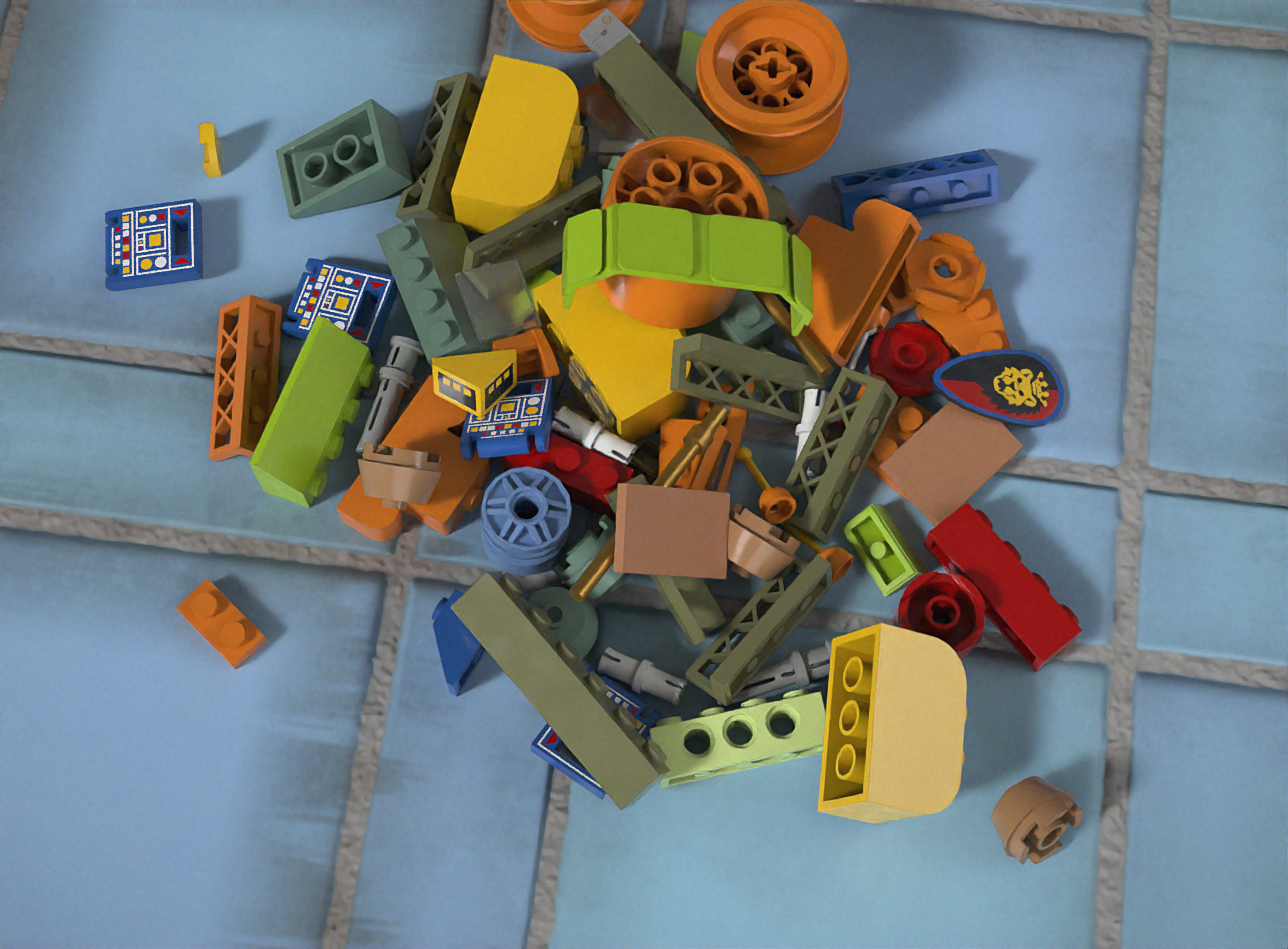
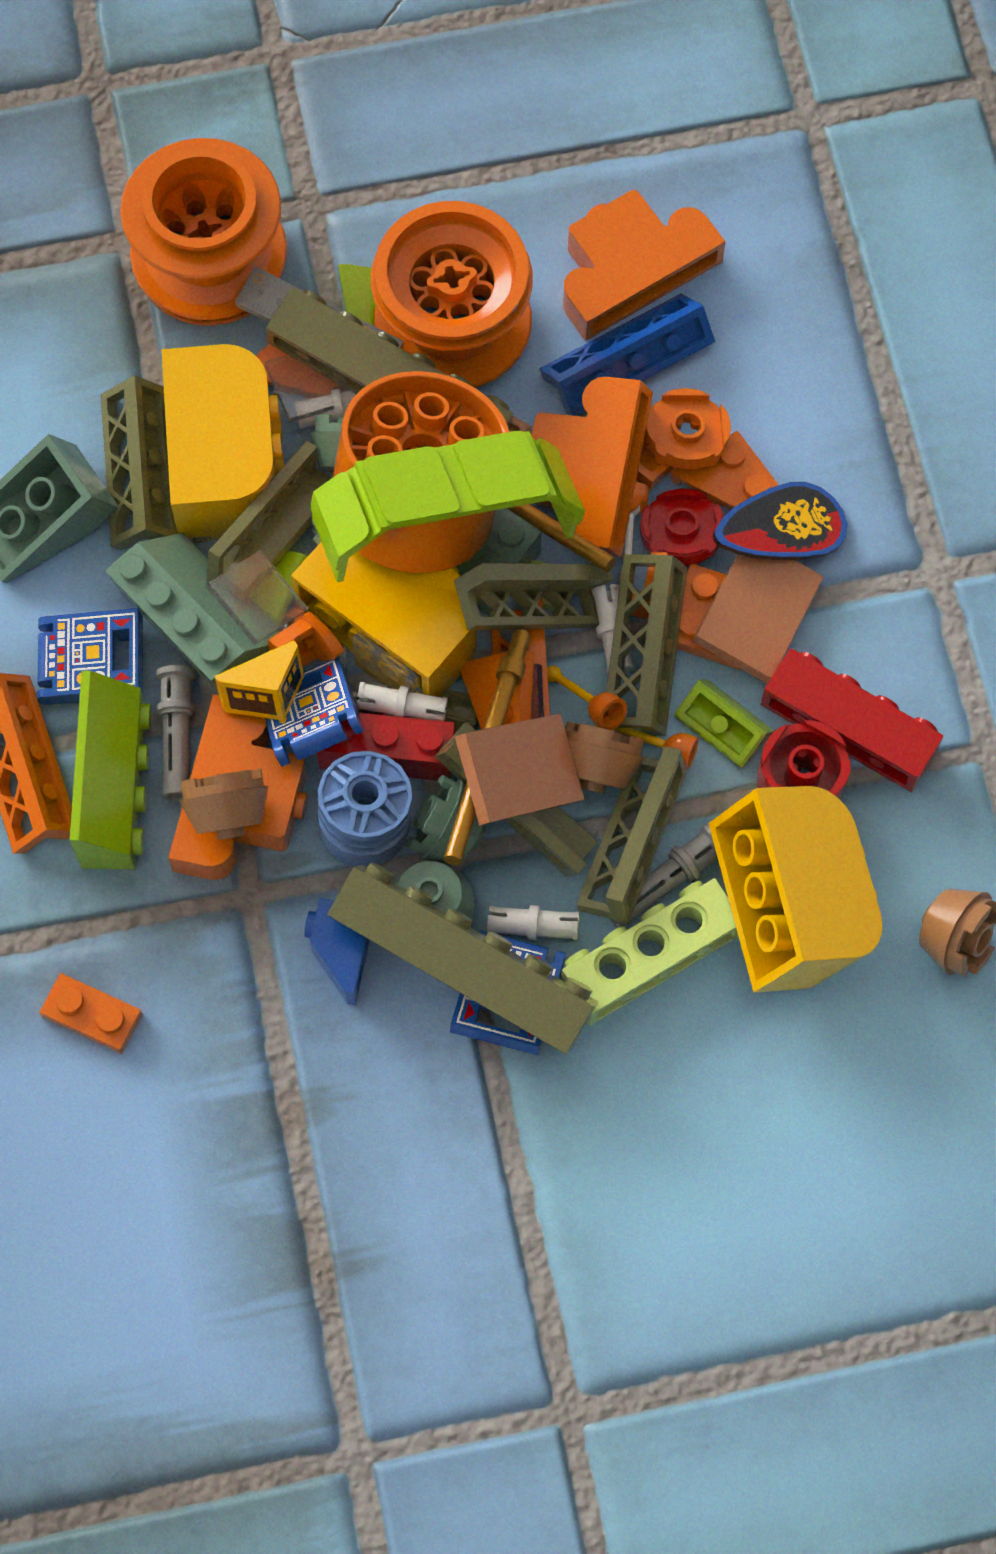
camera: 20 degrees left, 0 degrees up
none -> orange brick [563,190,726,341]

